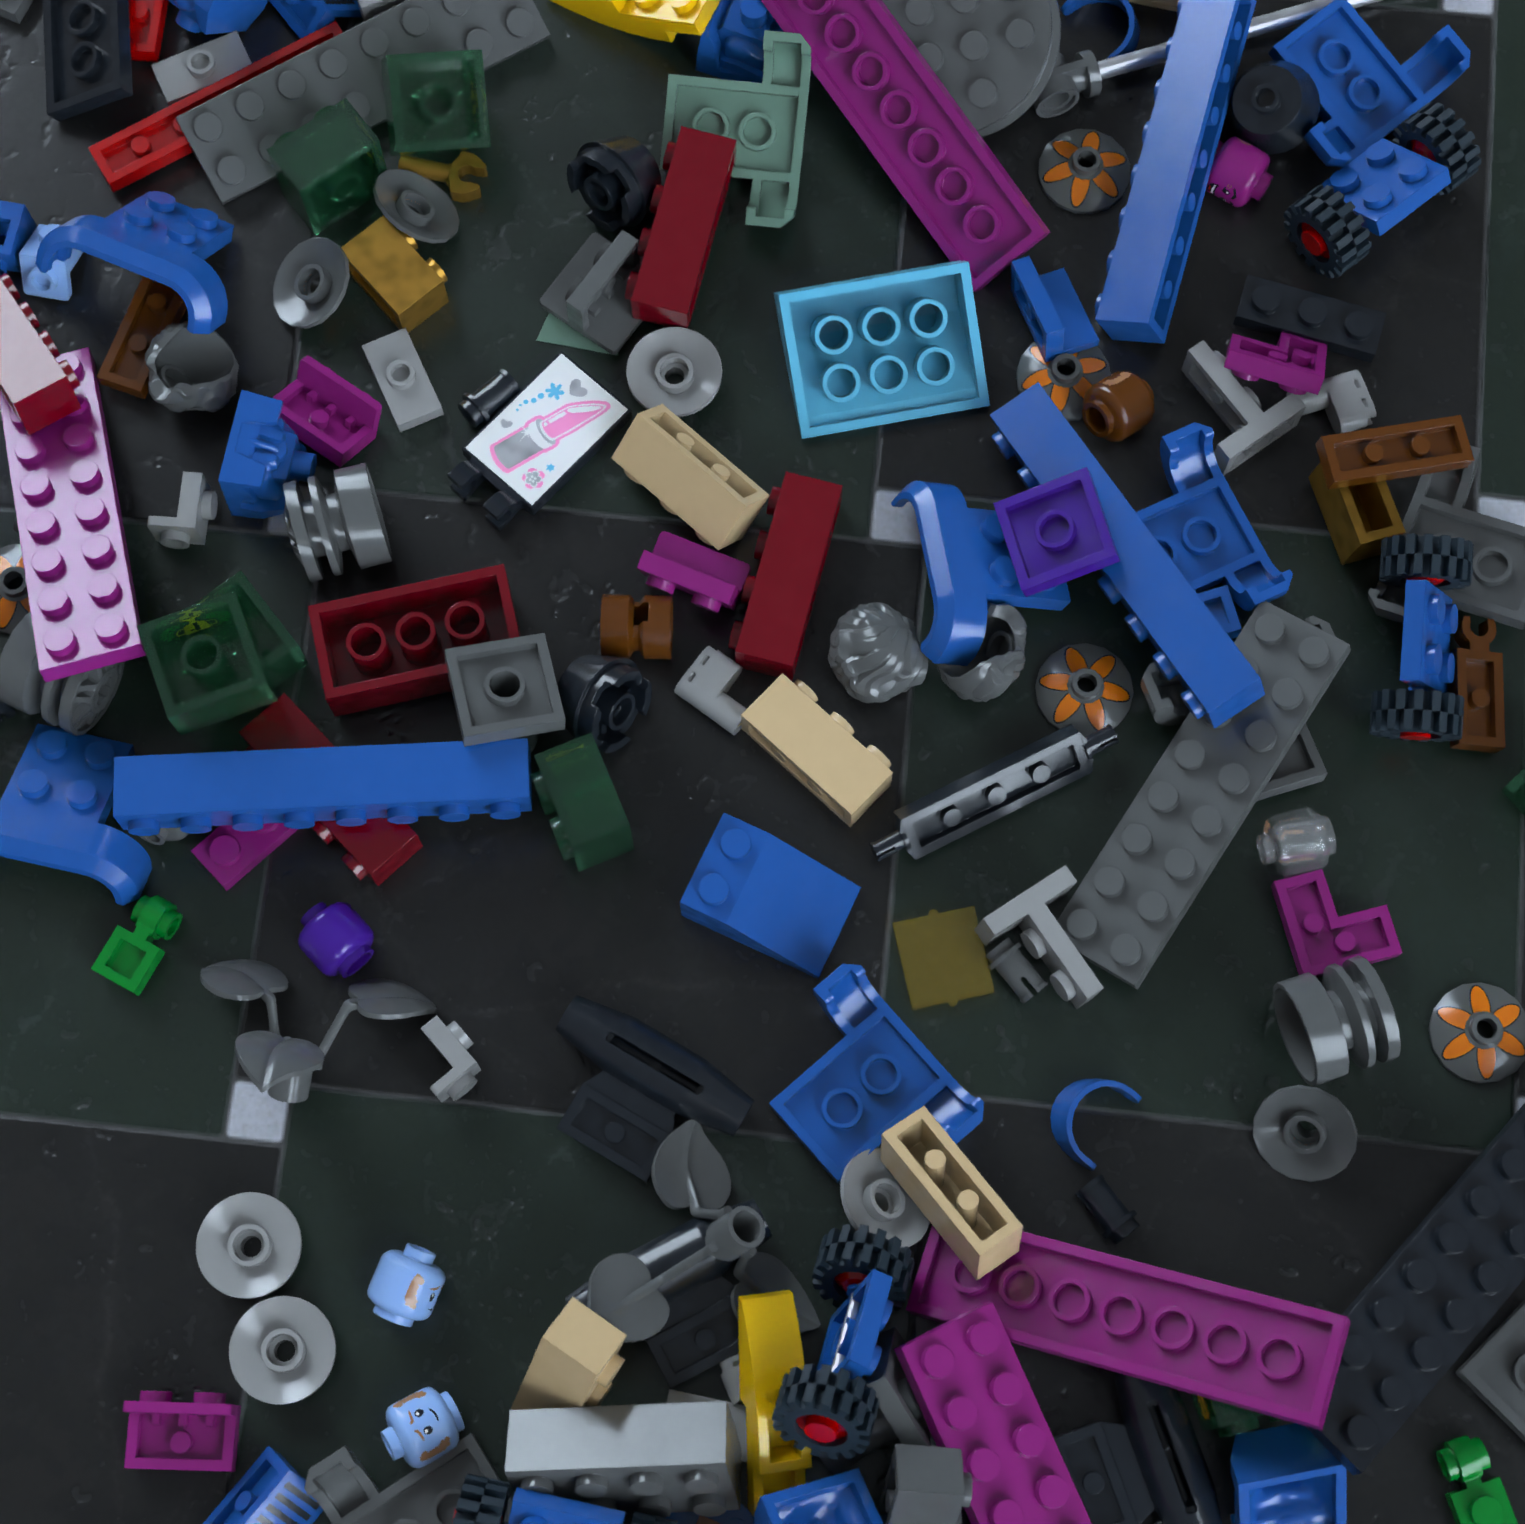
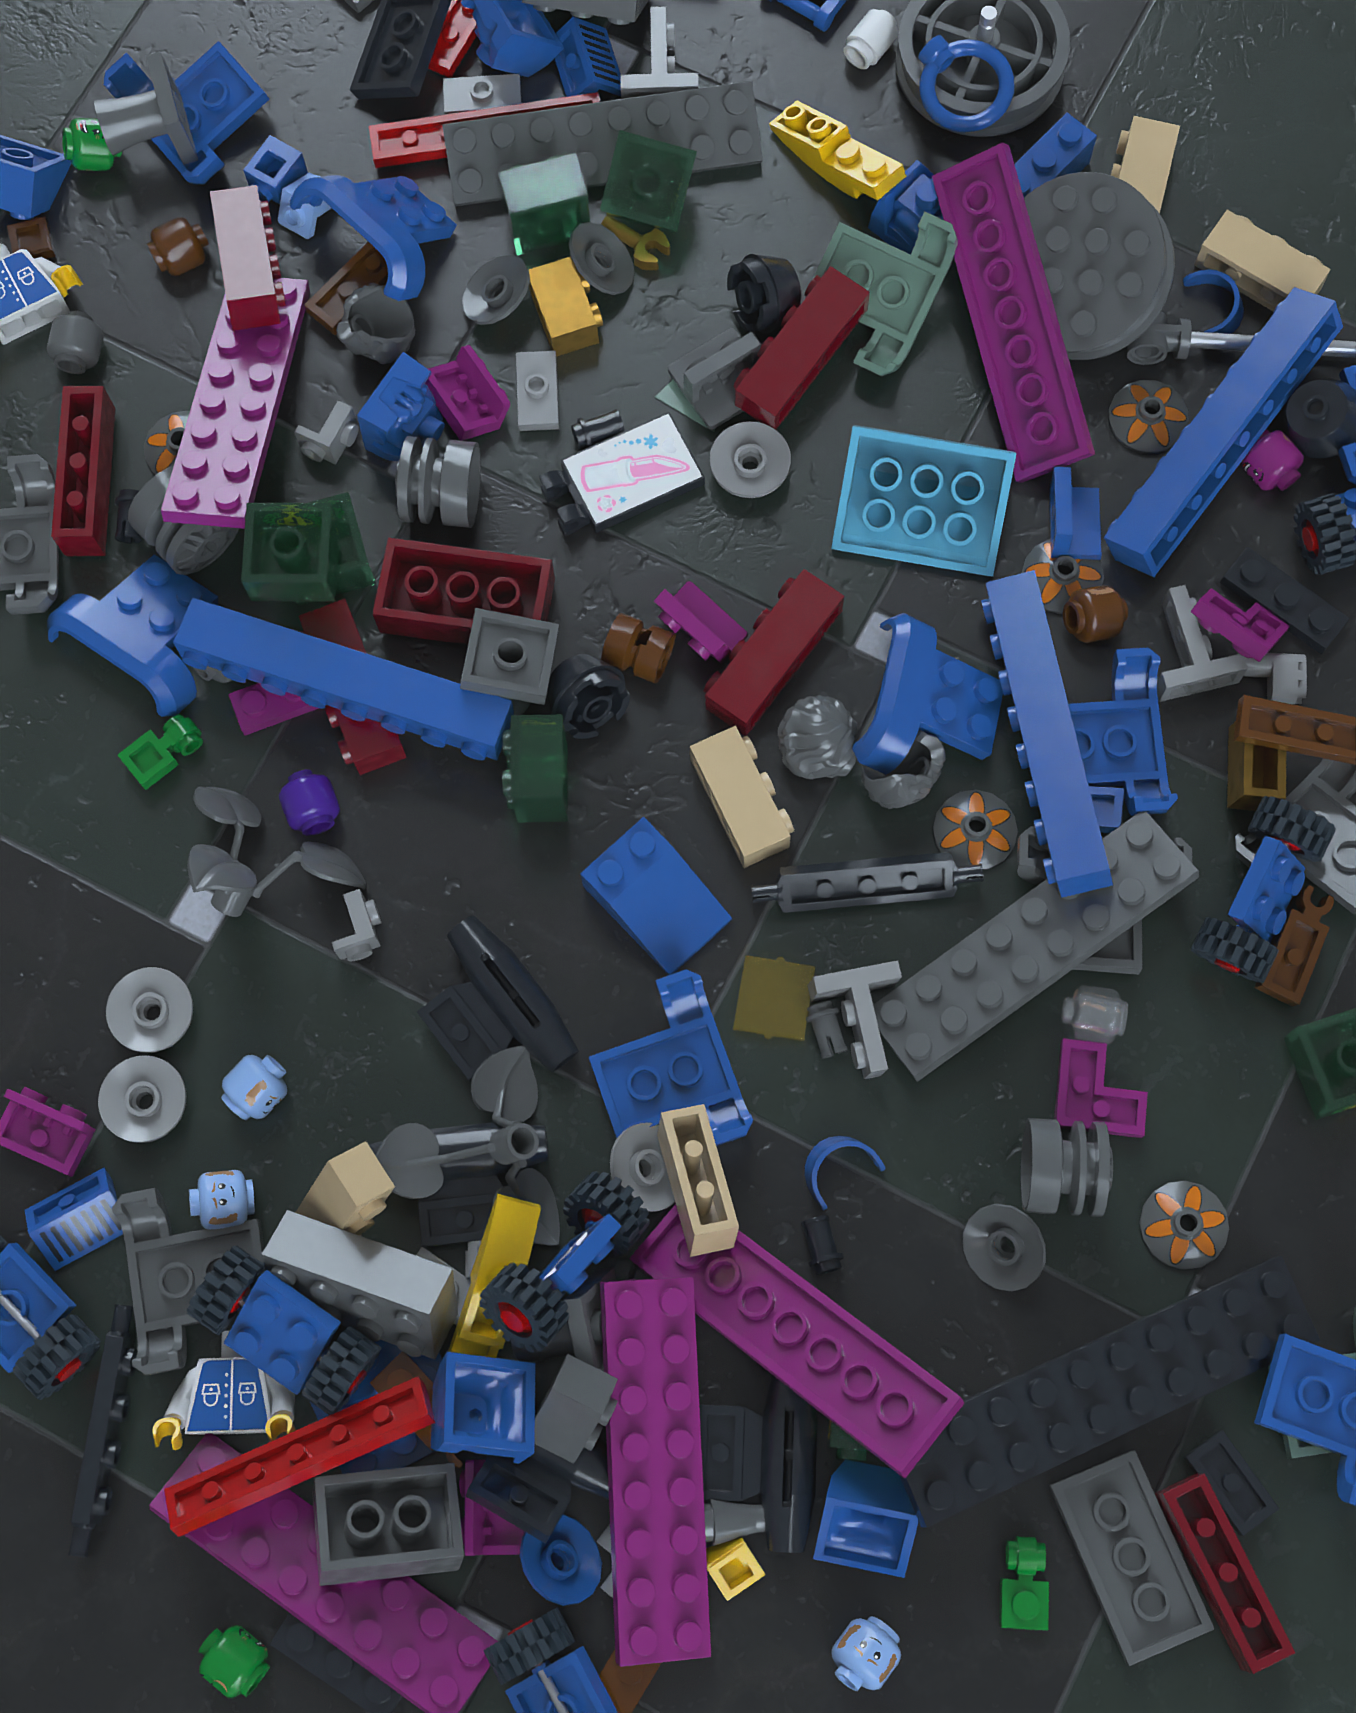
camera: 25 degrees right, 0 degrees up
tan brick [612,404,770,551] -> none
light grey piece [674,645,747,735] -> none
dark purple plate [993,467,1121,597] -> none

